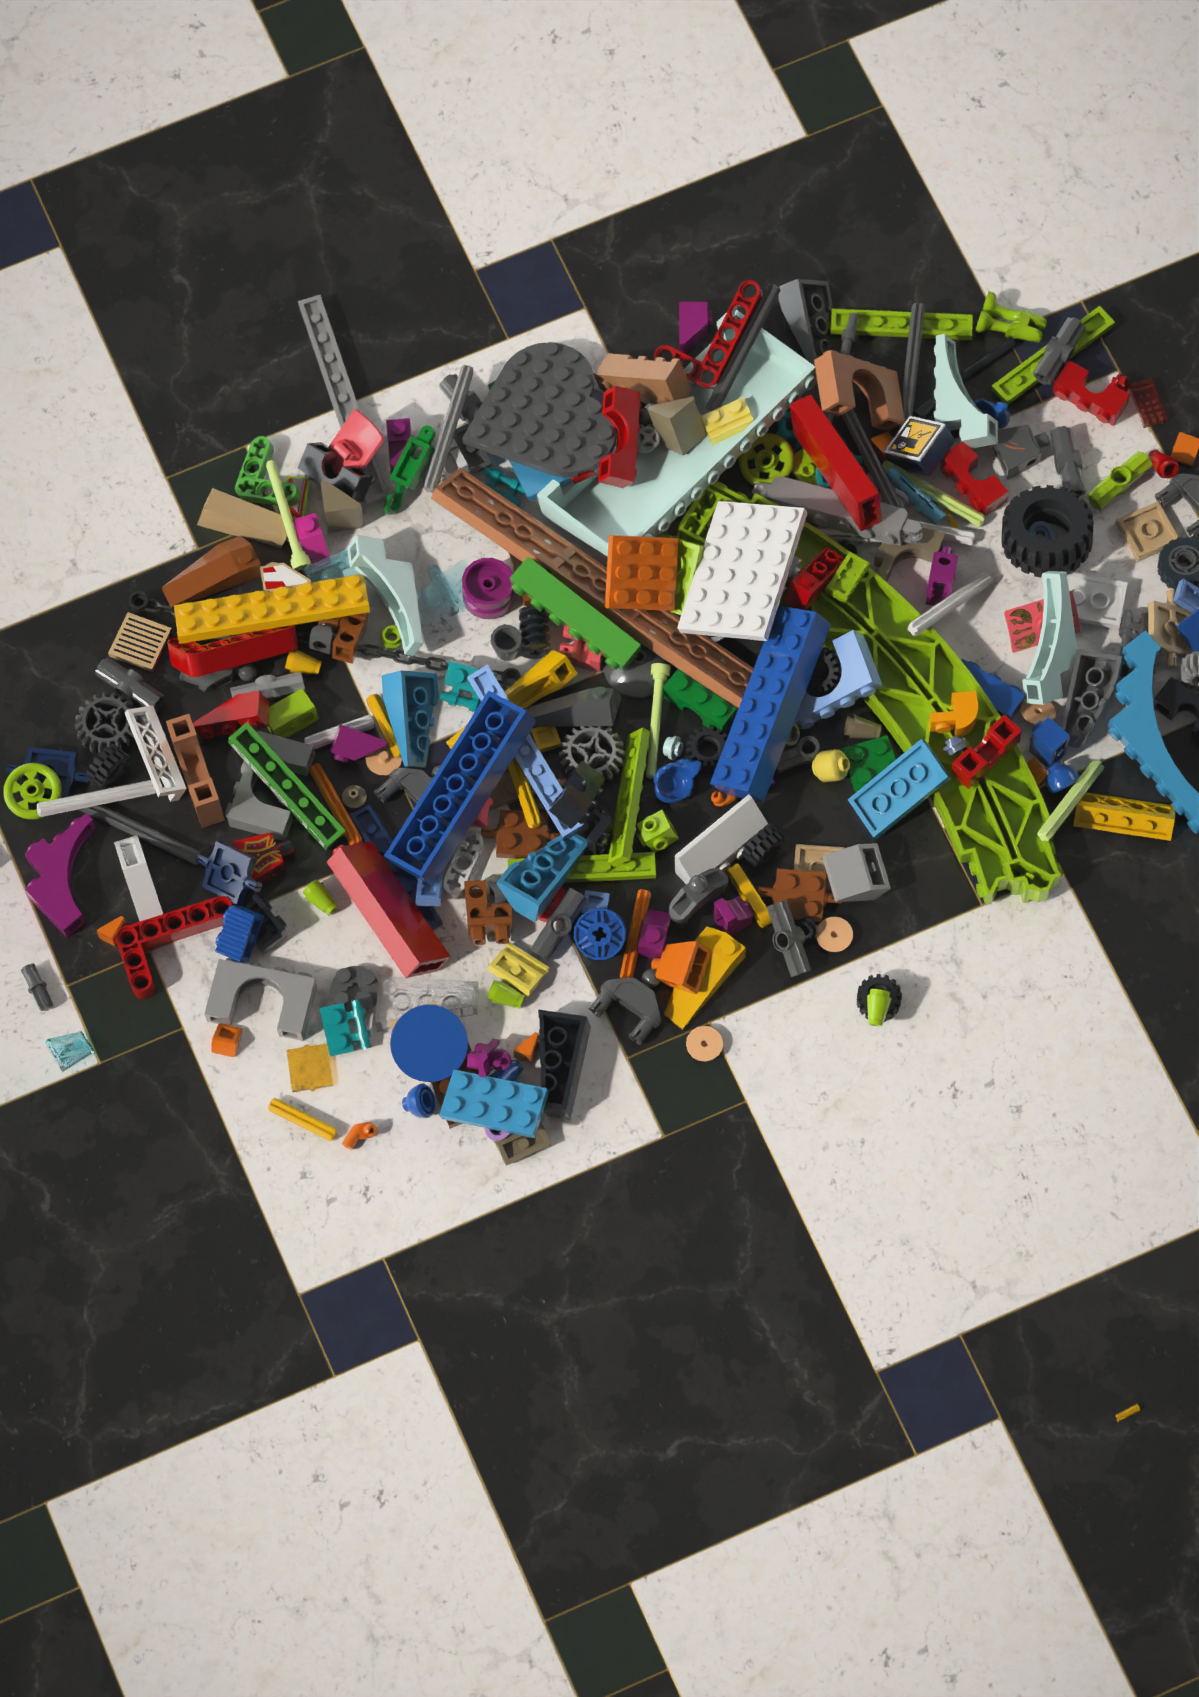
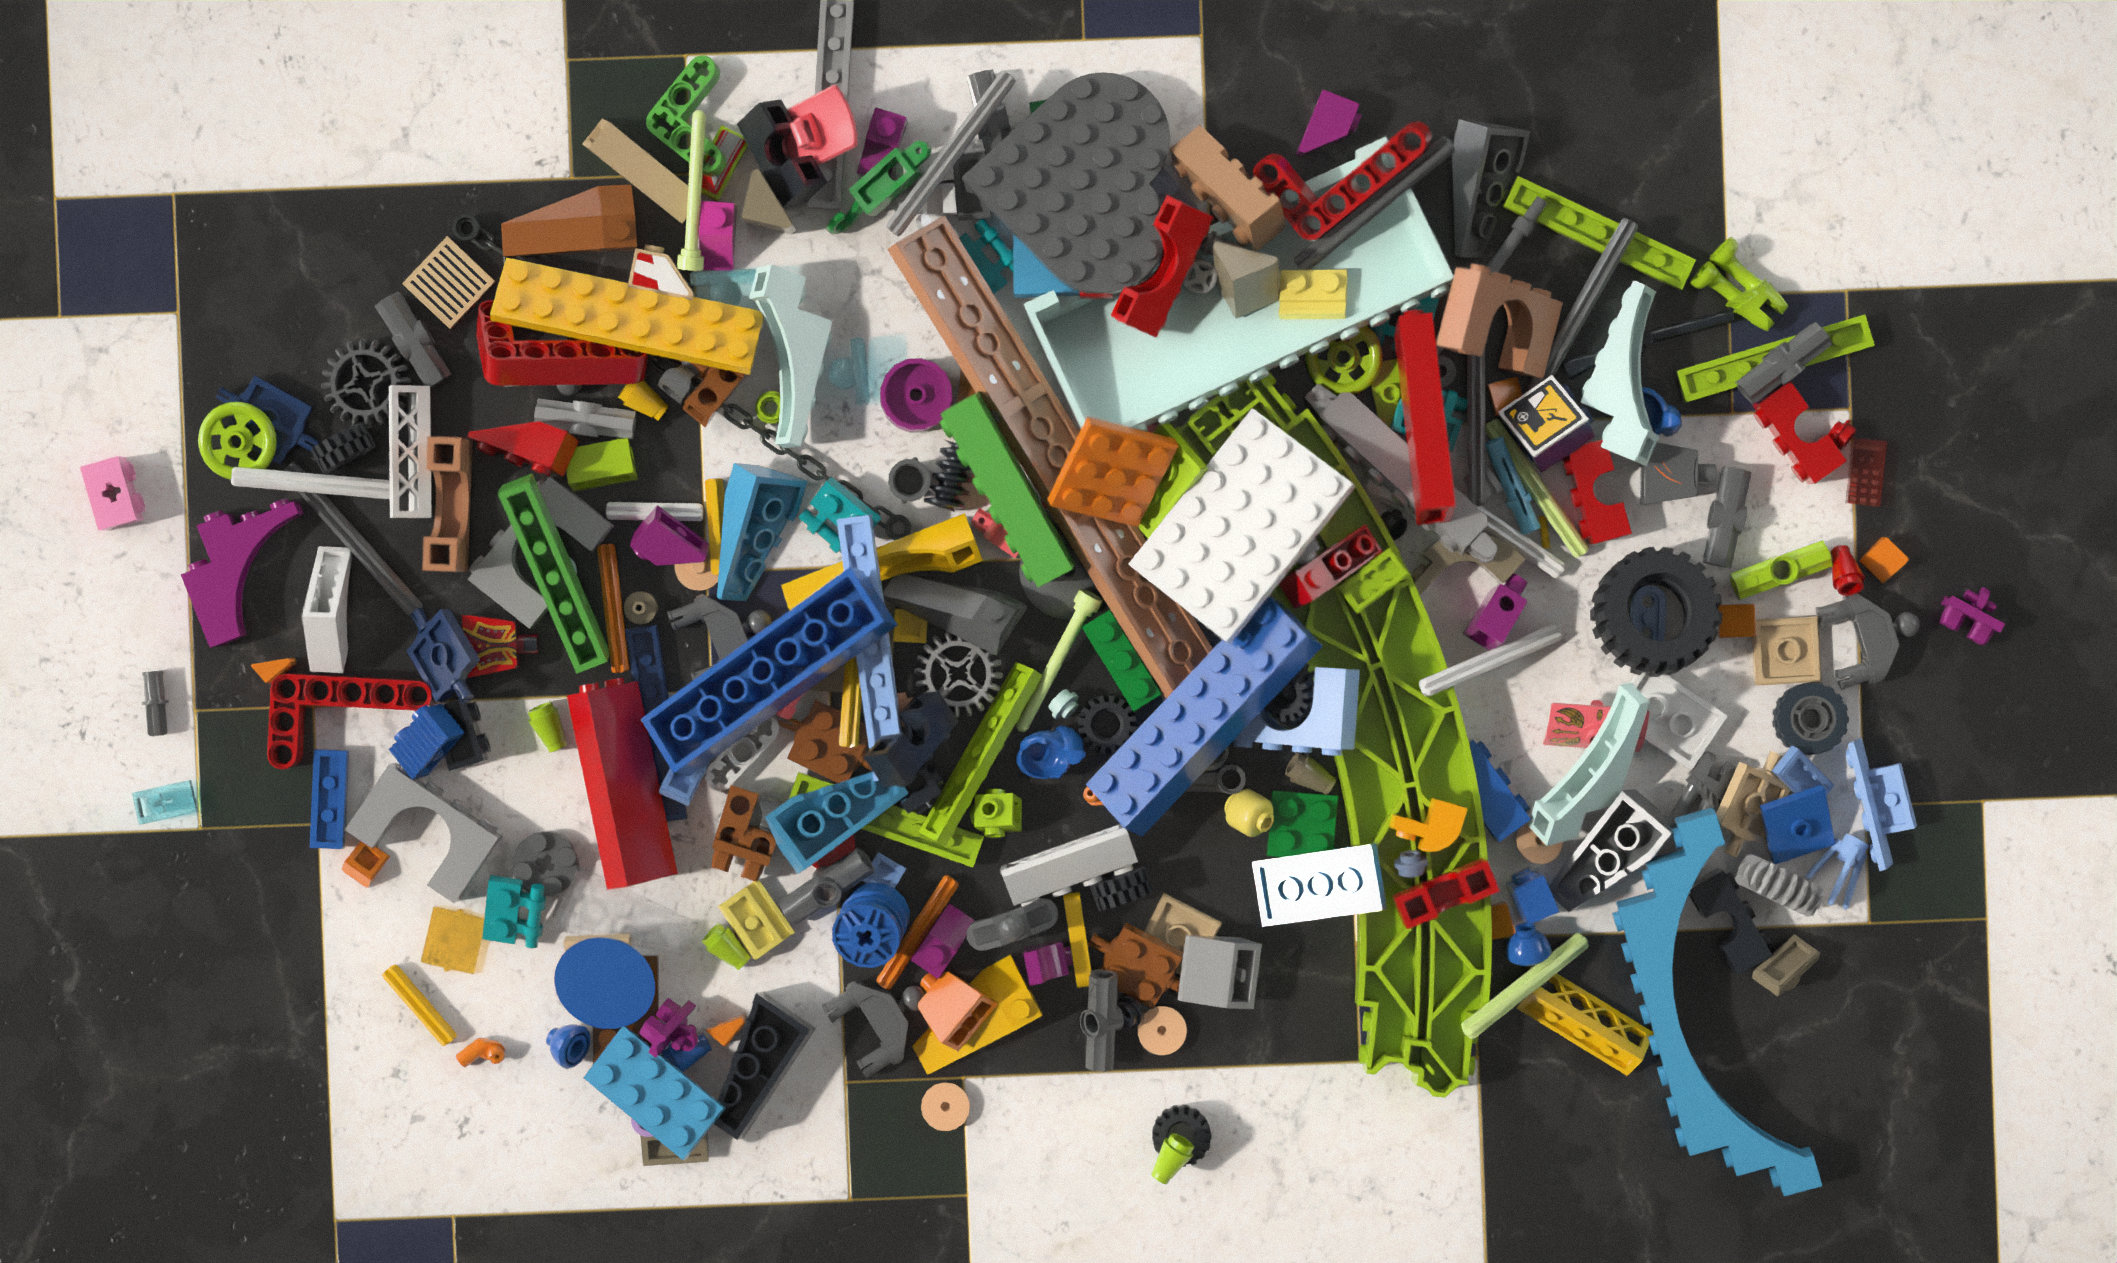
camera: 20 degrees right, 20 degrees up
none -> blue plate [310,749,349,849]
none -> orange slope [1718,604,1756,638]

